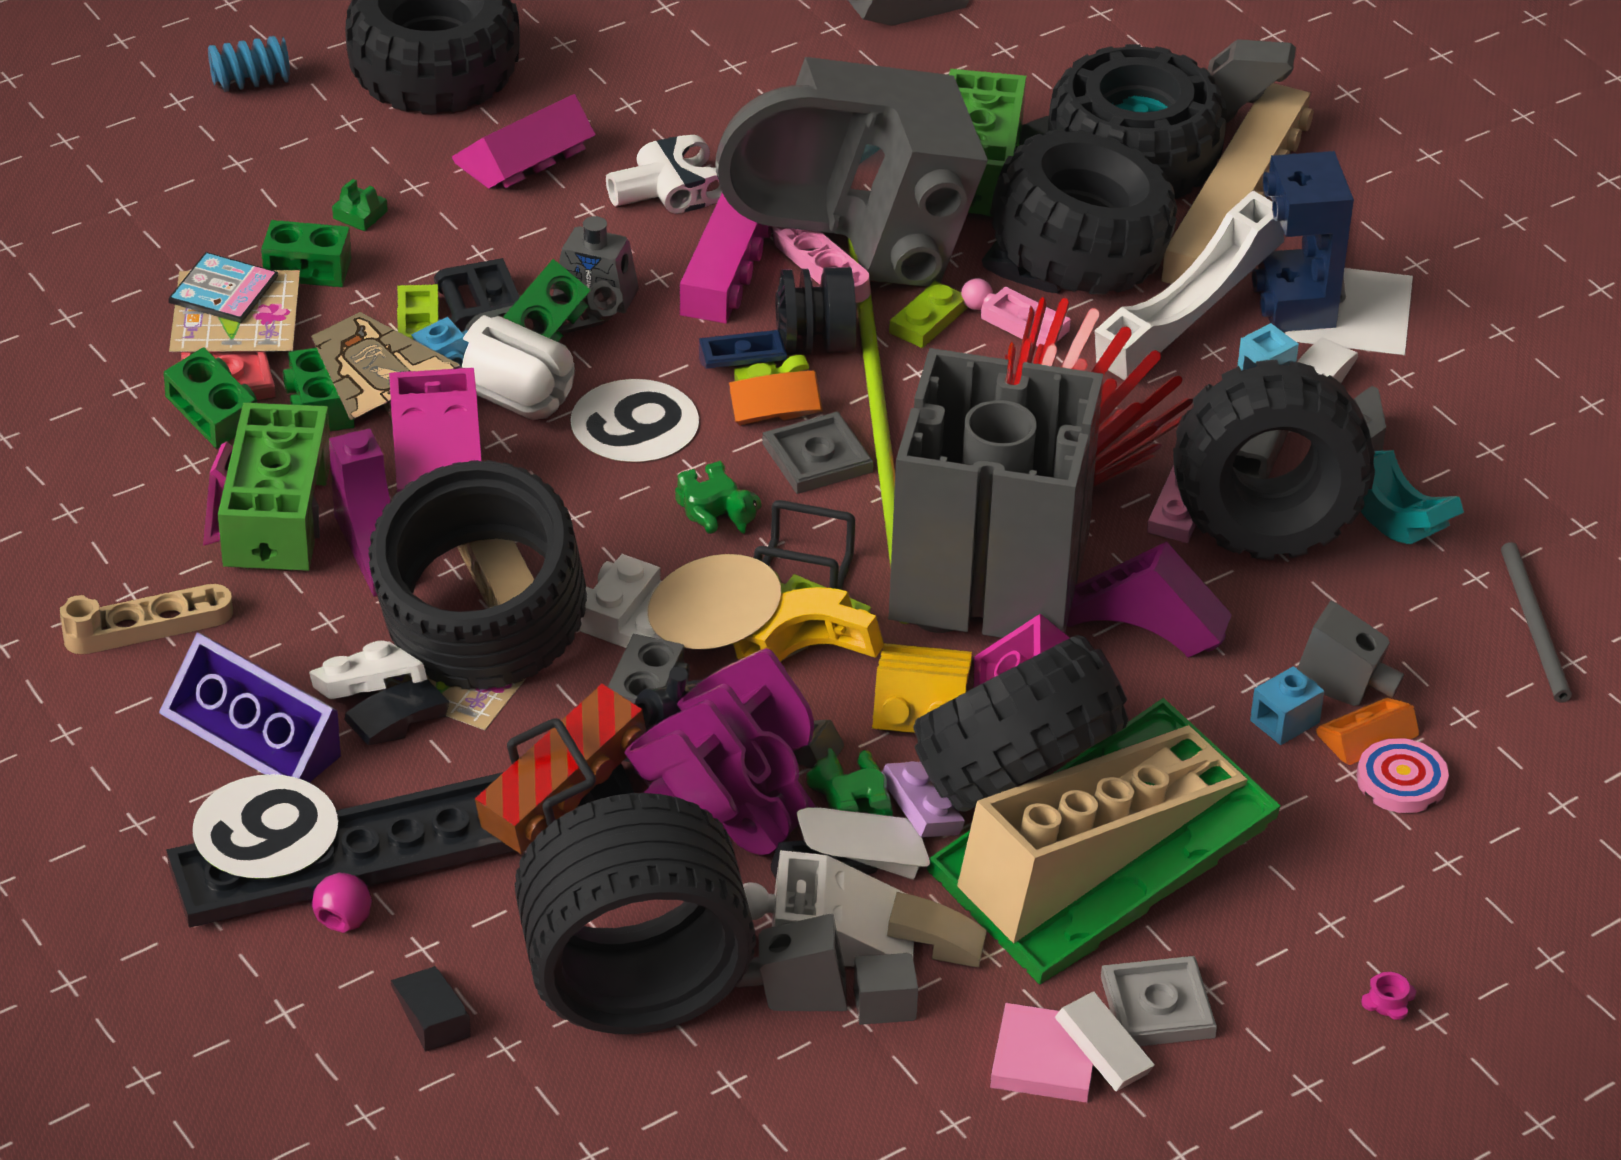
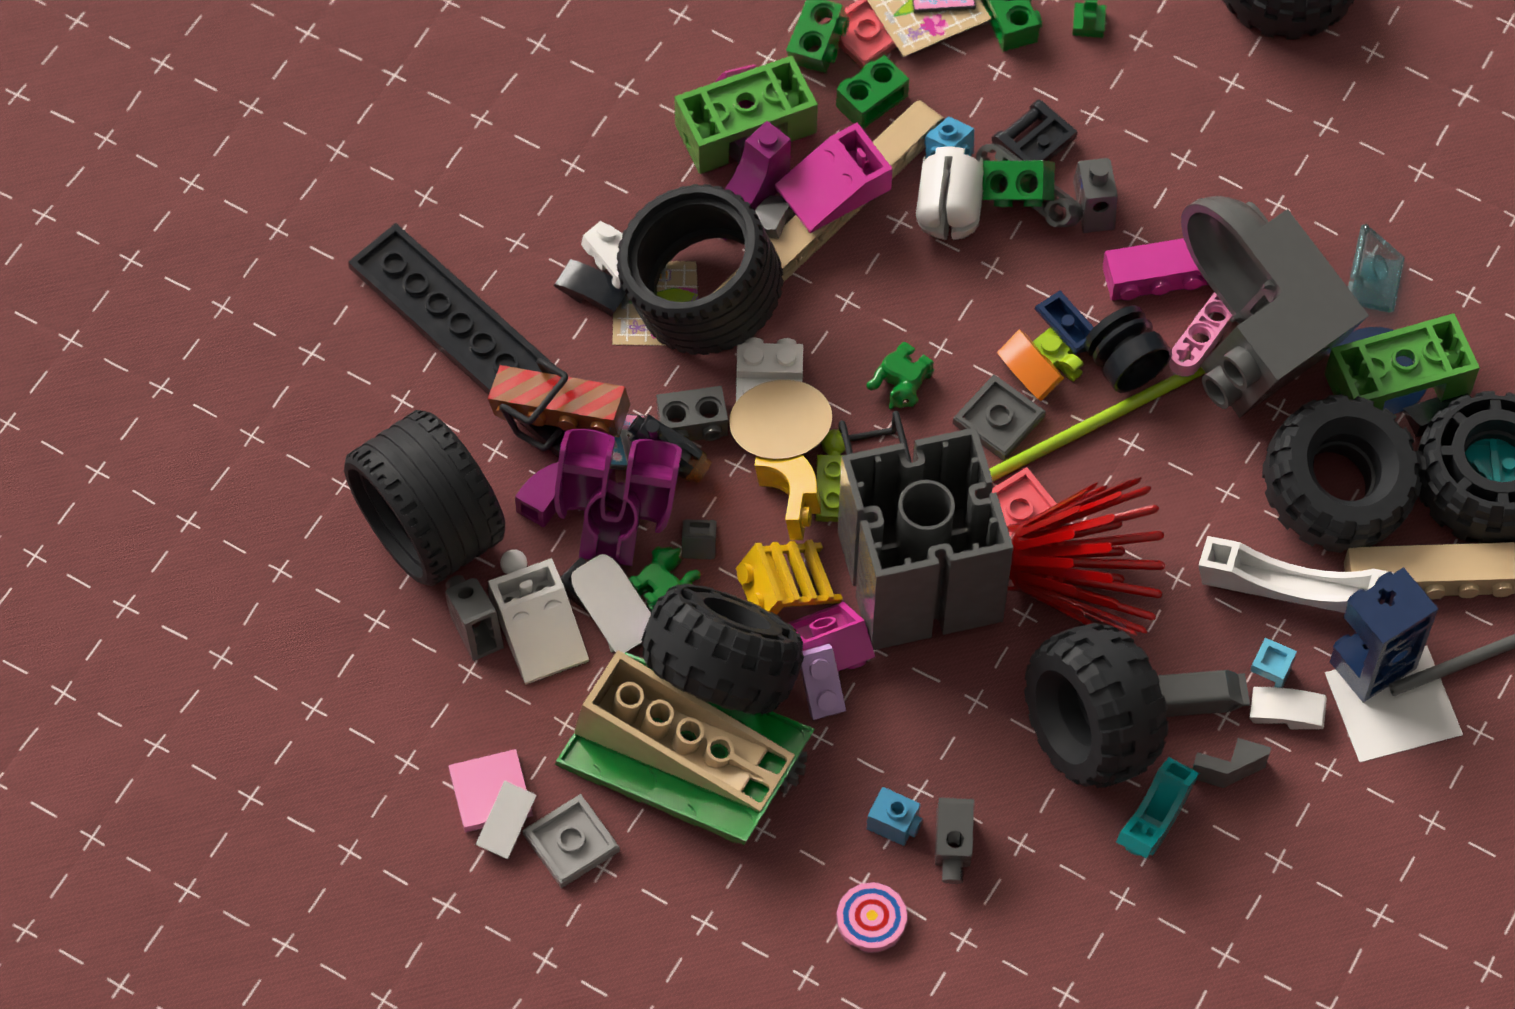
camera: 65 degrees right, 20 degrees up
tan beam [60,584,233,654] -> none
dark purple slope [159,632,341,783] -> none
white sticker [193,775,338,878] -> none
sticker [311,312,460,420] -> none
dark pink piece [312,872,372,933] -> none
black slope [391,966,471,1052] -> none
lime slope [397,284,439,339] -> none
dark pink slope [452,94,596,189] -> none
white sticker [571,379,699,462] -> none
white connector [606,135,722,214] -> none
dark grey panel [853,953,918,1025] -> none
dark tan slope [887,892,987,968] -> none
lime plate [889,281,968,348] -> none
bright pink plate [961,278,1071,347] -> none
magenta arch [1067,541,1232,657] -> none
orange slope [1316,698,1419,765] -> none
dark pink plate [1361,972,1416,1020] -> none
dark grey piece [1501,542,1572,702] -> none

